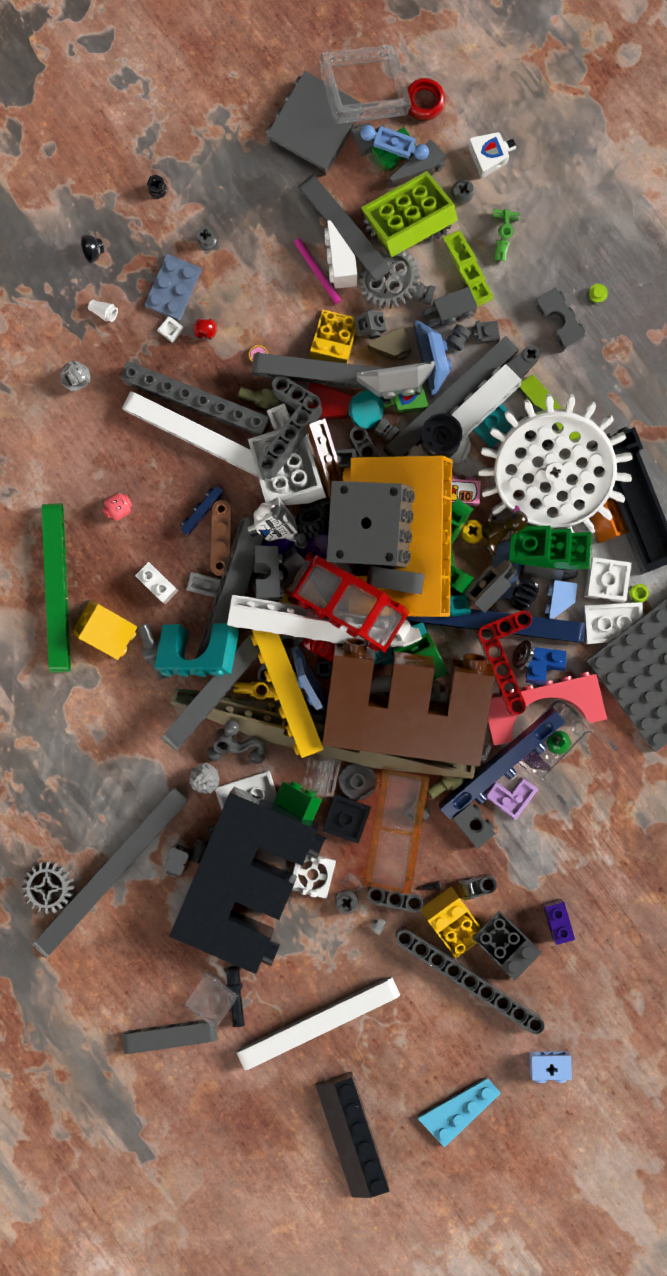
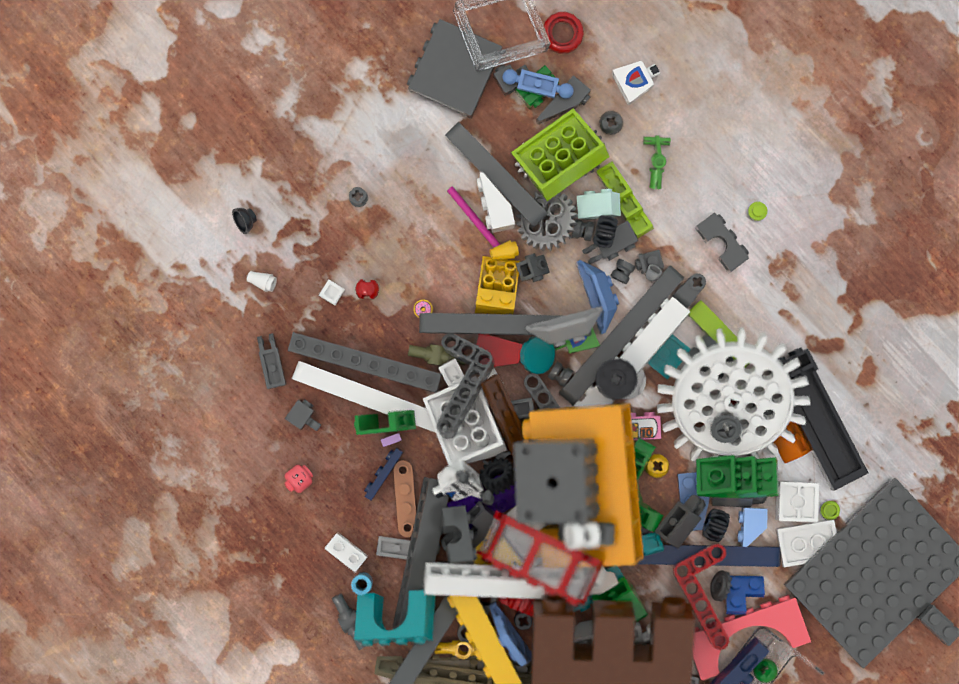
camera: 10 degrees left, 0 degrees up
green beam [42,503,71,673] -> none
light grey piece [60,361,91,391] -> none
yellow slope [71,599,137,660] -> none
sand blue plate [145,254,202,321] -> none
black bush [147,175,167,199] -> none
dark tan slope [368,328,412,360] -> none
dark brown animal [482,505,528,556] -> none
none -> dark grey hinge [257,333,286,389]
none -> dark grey brick [285,399,321,431]
none -> medium azure pin [351,572,373,595]
none -> green panel [354,410,416,435]
none -> lavender tile [381,433,402,447]
none -> yellow cone [489,240,519,260]
none -> white wheel [564,522,600,550]
none -> light aqua piece [577,189,621,220]
none -> black gear [593,215,618,248]
none -> light grey hinge [645,264,662,281]
none -> dark grey gear [710,414,742,443]

